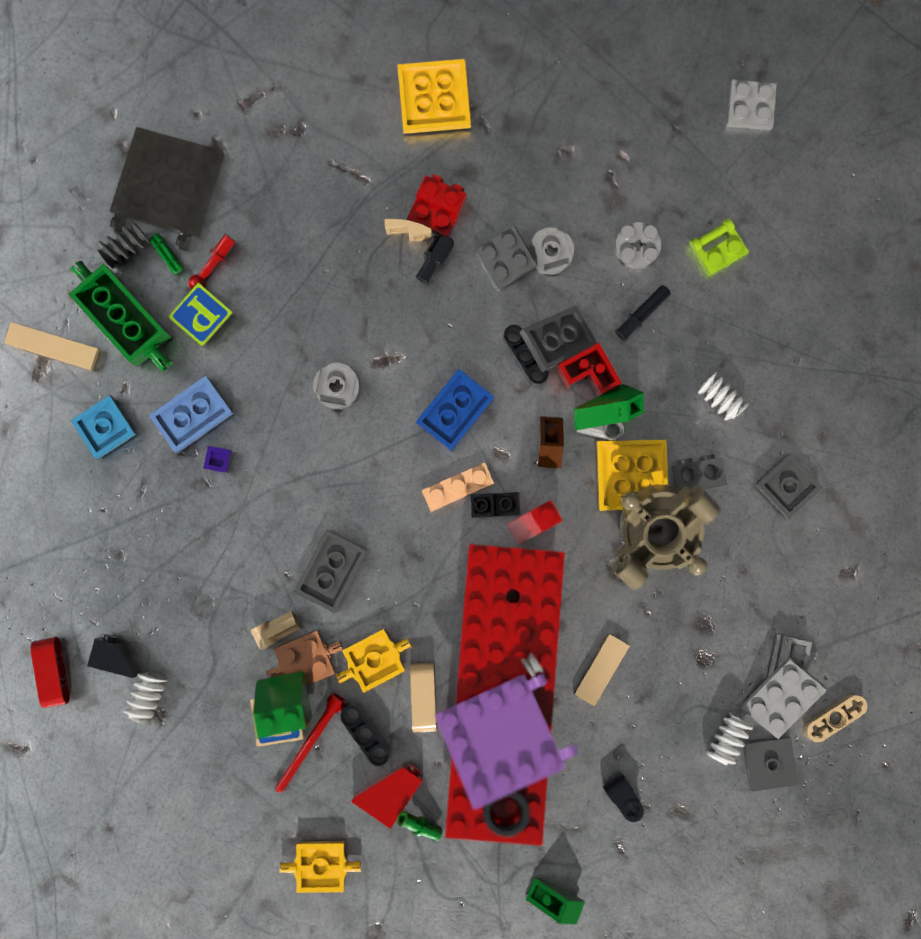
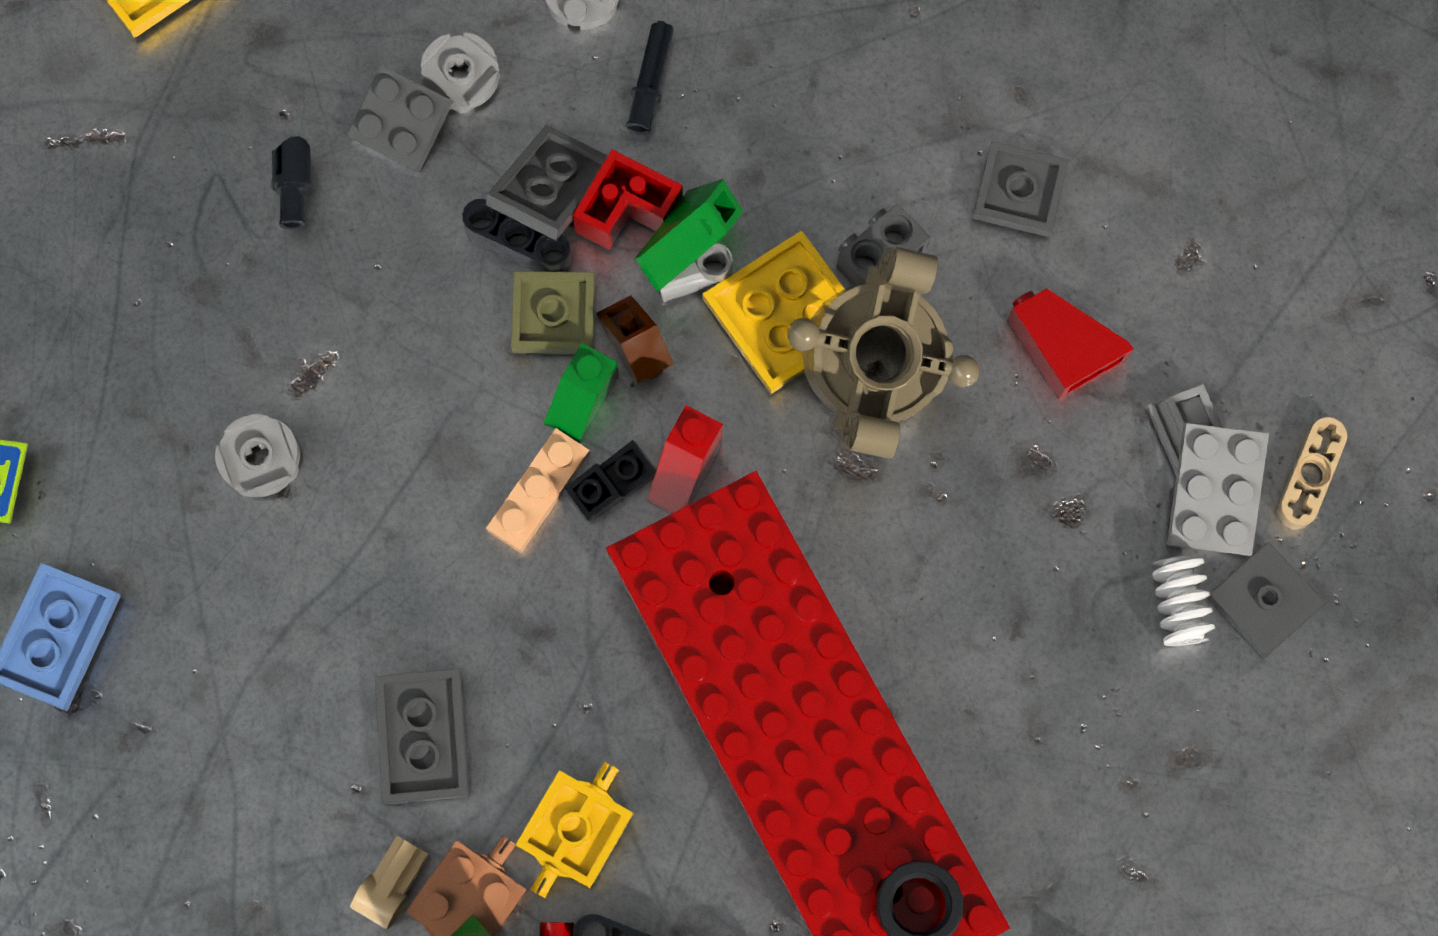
camera: 35 degrees left, 10 degrees down
dark purple plate [203,446,232,473] -> none
tan slope [384,219,432,242] -> none
red plate [407,174,467,236] -> none
tan beam [410,663,437,732] -> none
blue plate [416,369,495,452] -> none
medium lavender plate [434,674,579,810] -> none
light grey bush [521,653,543,678] -> none
tan tile [573,634,630,707] -> none
black piece [602,773,644,822] -> none
white piece [698,371,750,421] -> none
none -> olive plate [511,271,595,354]
none -> green slope [544,343,619,443]
none -> red slope [1007,288,1134,400]

